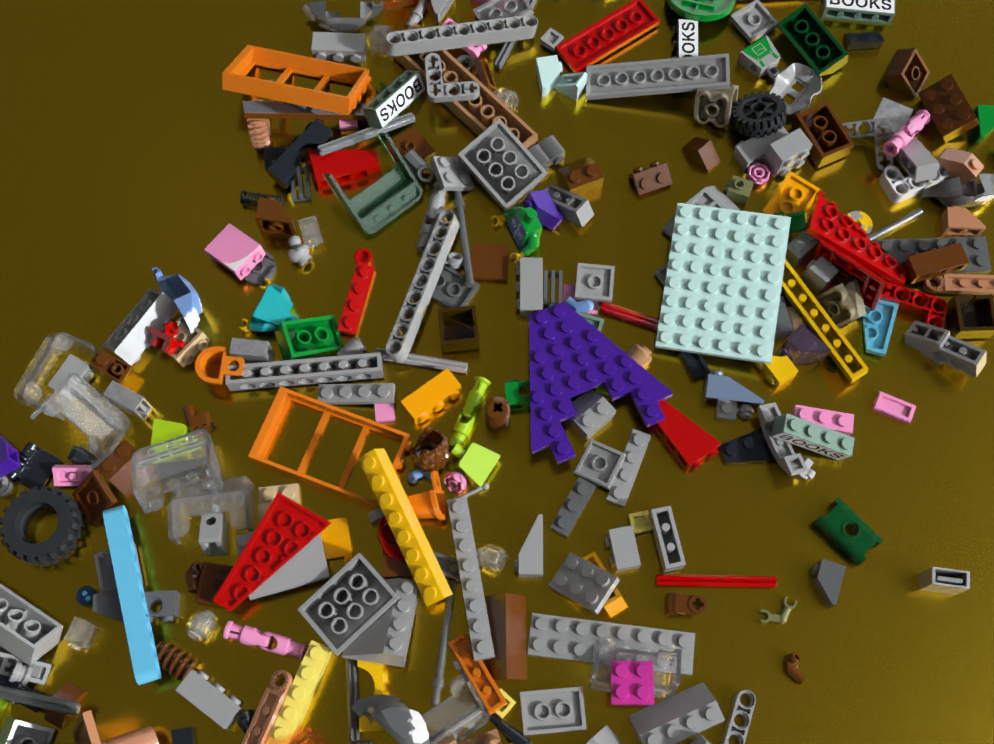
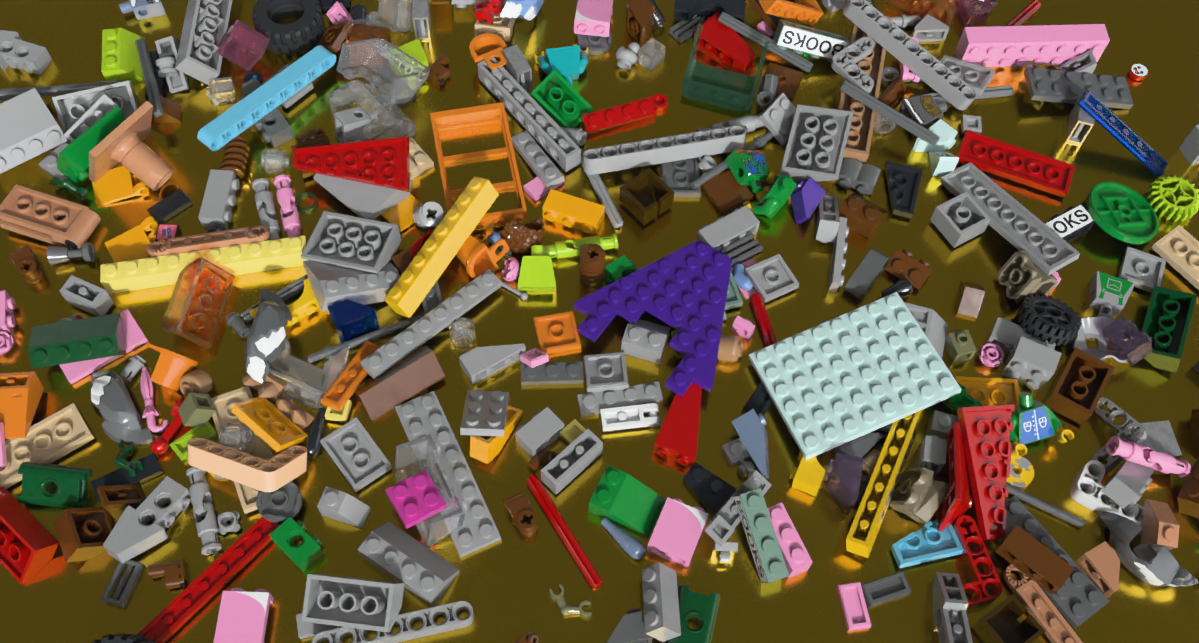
camera: 55 degrees right, 10 degrees down
none -> clear pink brick [216,20,270,72]
none -> light grey piece [252,178,280,241]
none -> piece [295,192,318,212]
none -> clear blue slope [327,299,380,343]
none -> light grey piece [413,202,444,229]
none -> bright pink tile [520,348,549,368]
none -> reddish brown arm [527,450,558,471]
none -> orange tile [533,311,581,355]
none -> green slope [589,465,666,538]
none -> white plate [600,403,661,432]
none -> sand blue piece [601,517,646,560]
none -> light grey brick [642,562,681,642]
none -> bright pink panel [647,497,709,568]
none -> green torso [725,149,769,193]
none -> bright pink plate [731,316,755,341]
none -> light grey plate [828,217,849,293]
none -> dark grey axle [840,81,940,146]
none -> dark grey beam [844,248,890,300]
none -> dark grey tile [861,571,912,608]
none -> black cone [881,279,913,298]
none -> black wing [884,161,923,219]
none -> dark grey torso [899,95,947,129]
none -> light grey brick [930,191,991,248]
none -> torso [1009,392,1074,457]
none -> clear purple brick [1101,316,1153,366]

